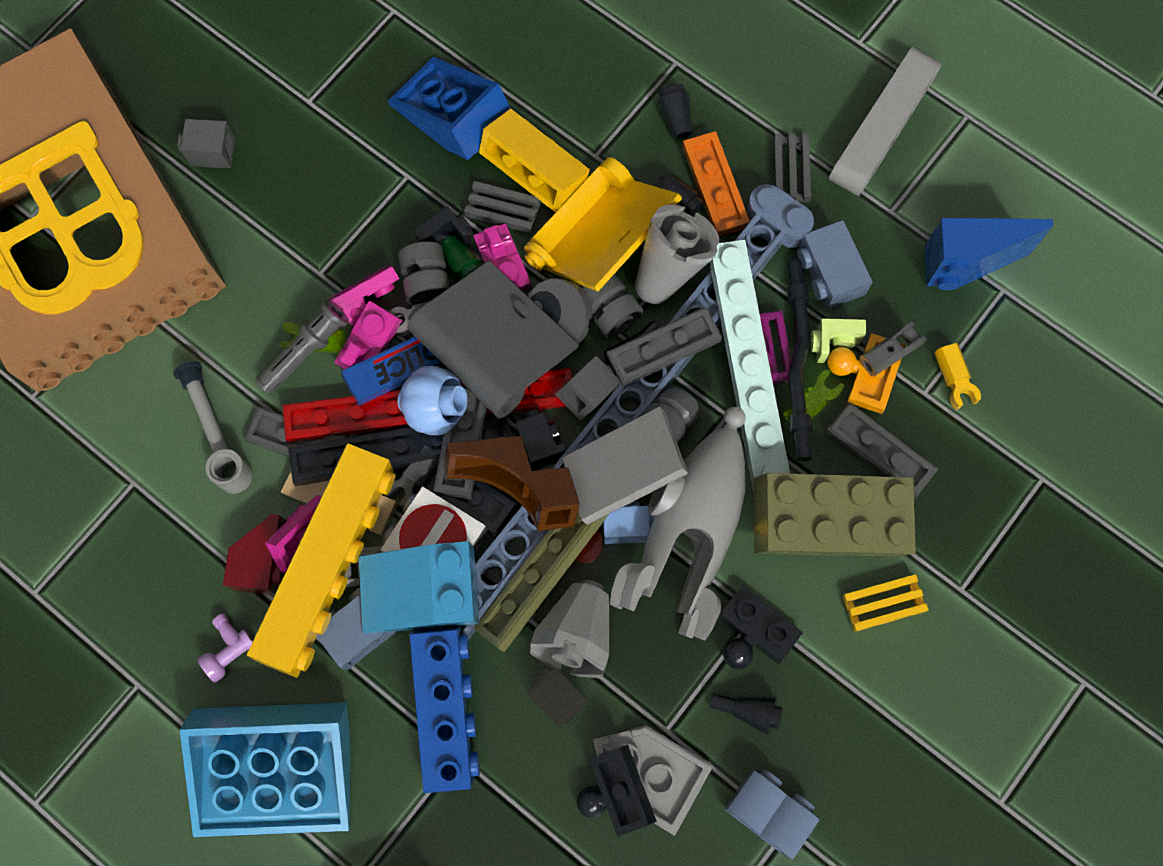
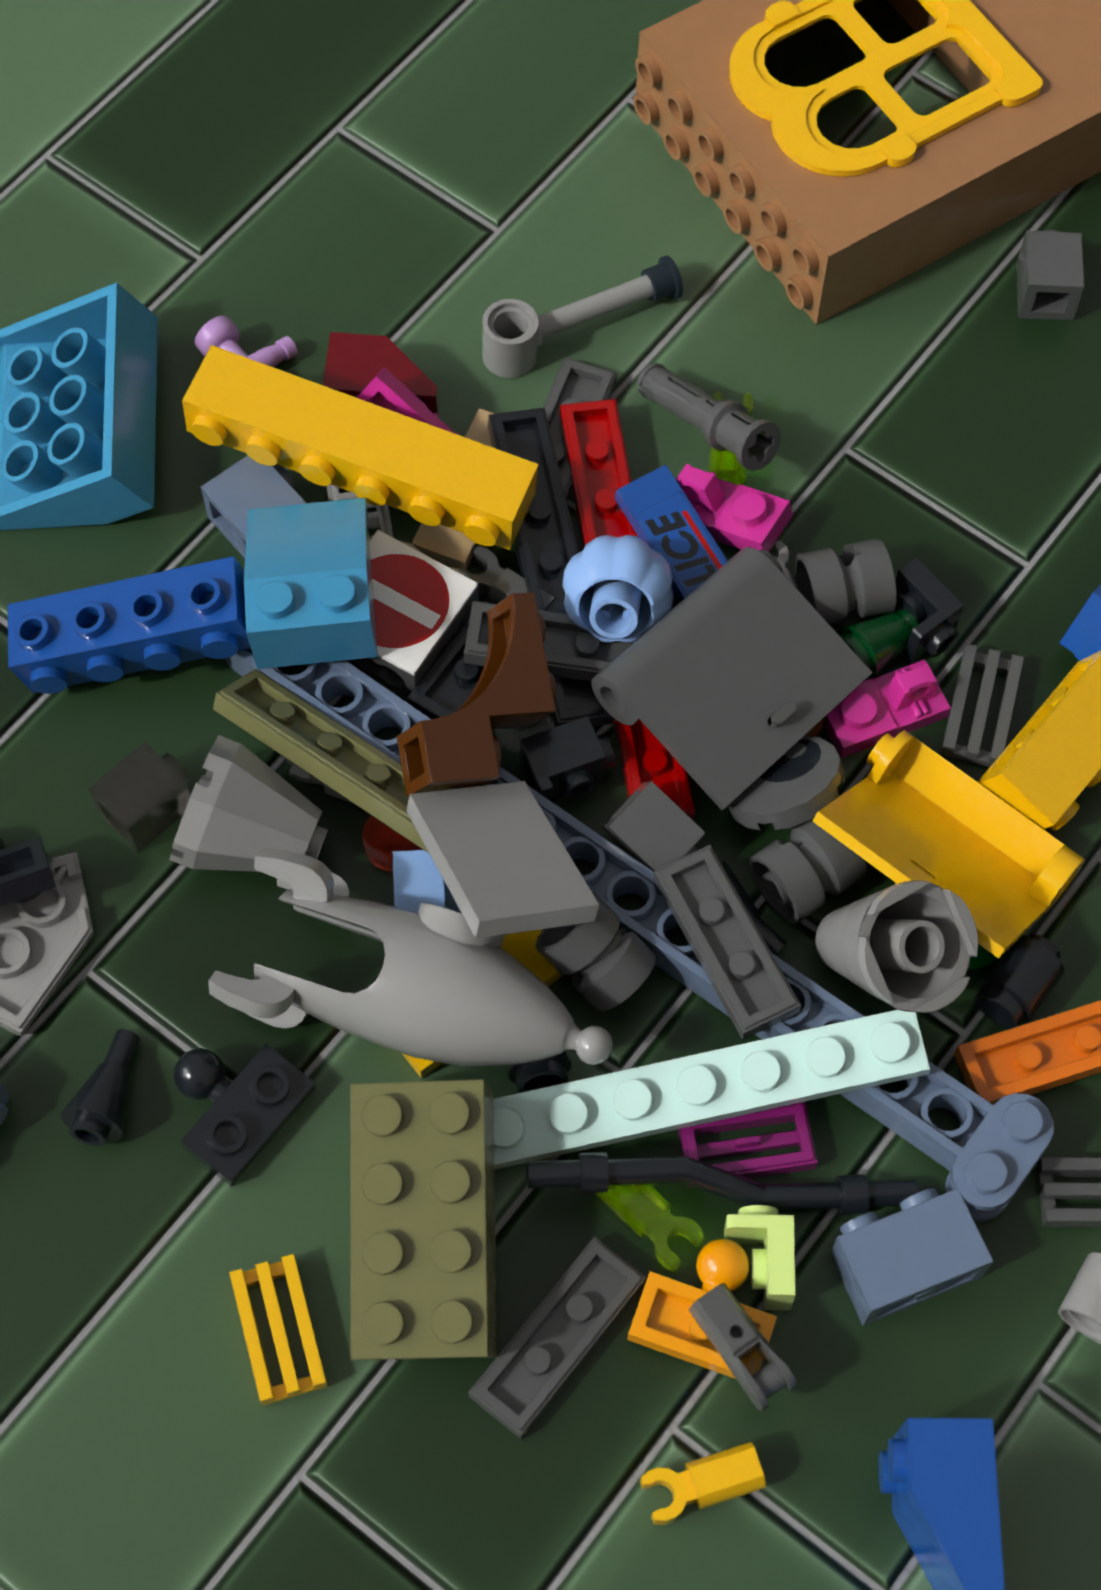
camera: 85 degrees right, 10 degrees down
dark pink hinge [327,264,399,326] -> none

